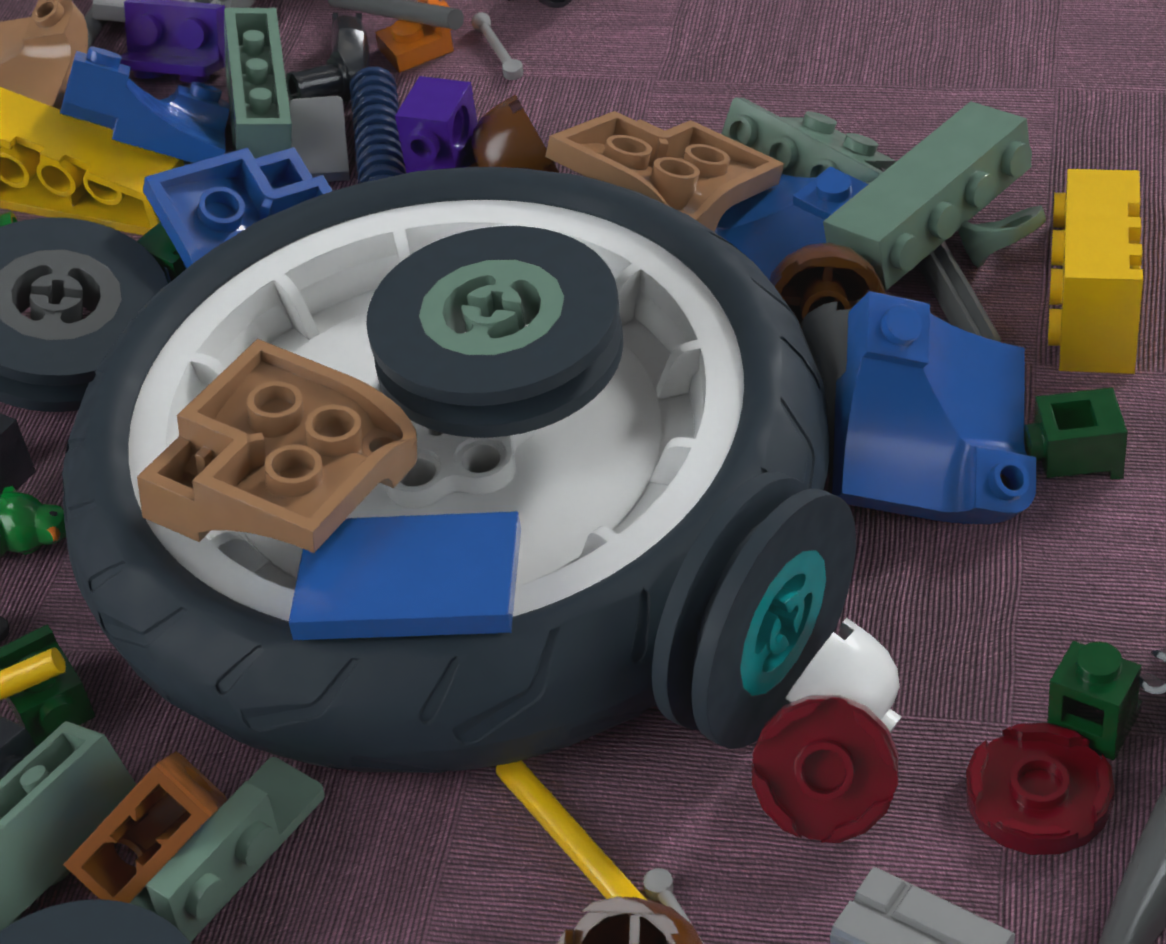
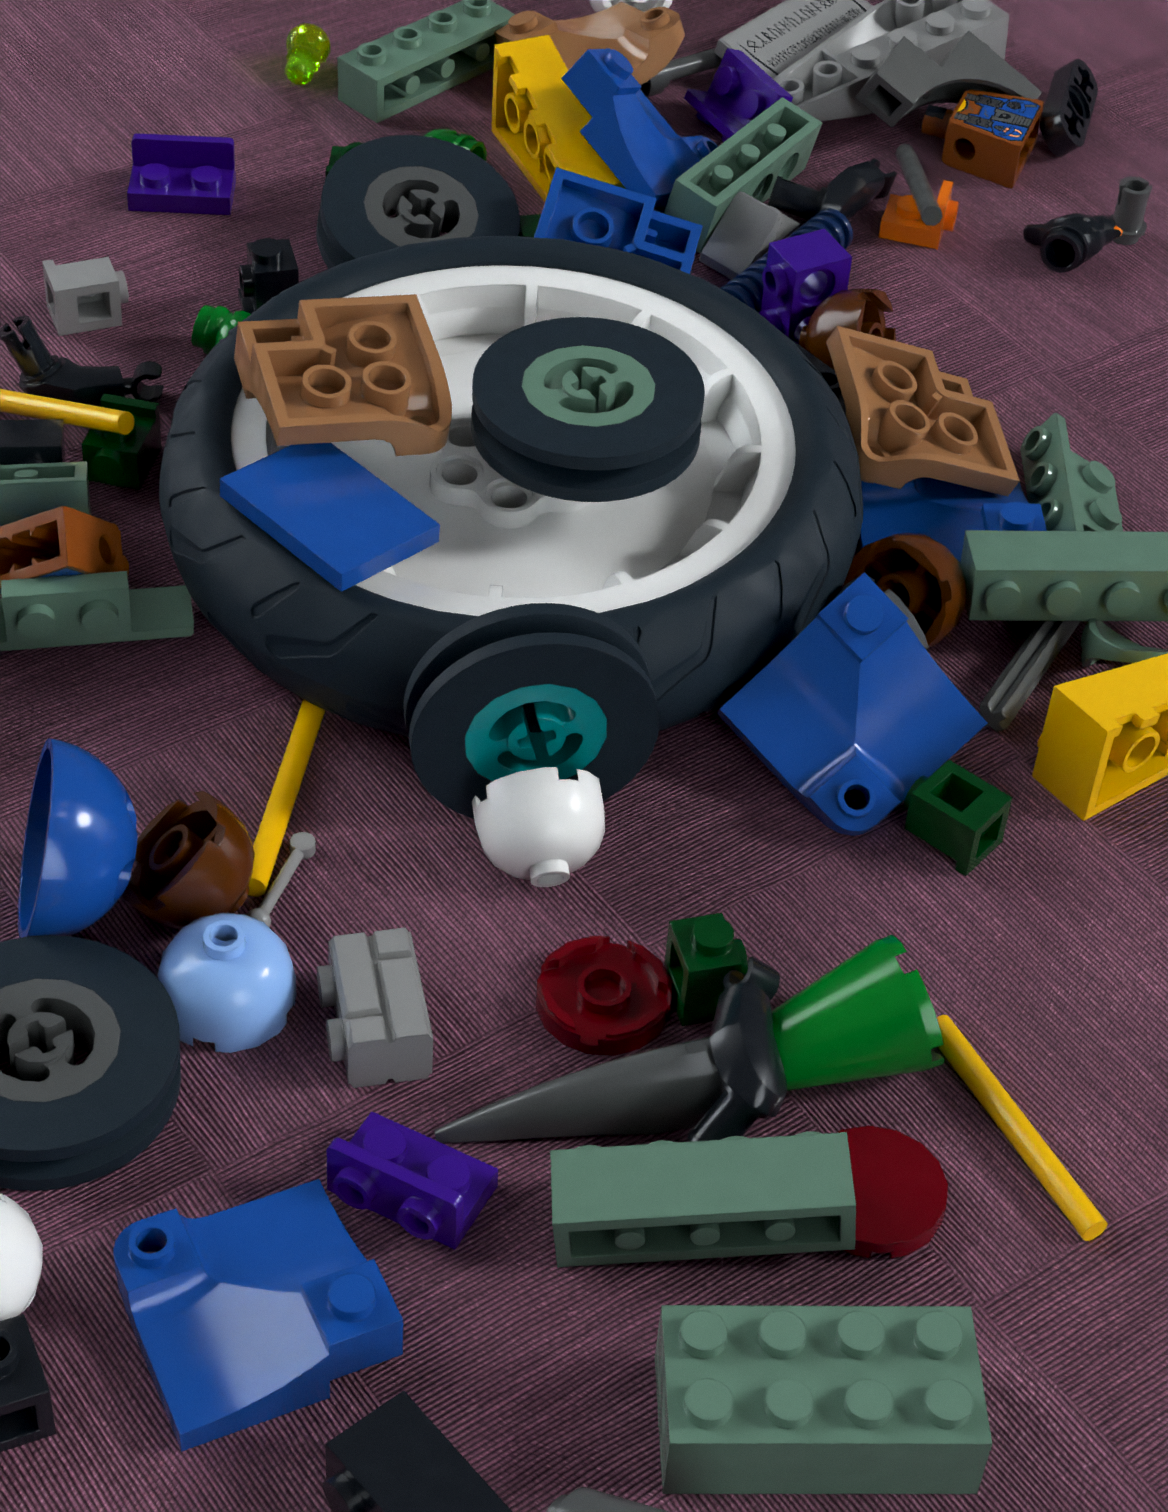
camera: 35 degrees right, 0 degrees up
light grey hinge [471,12,523,80] -> none
dark red tile [752,695,899,843] -> none

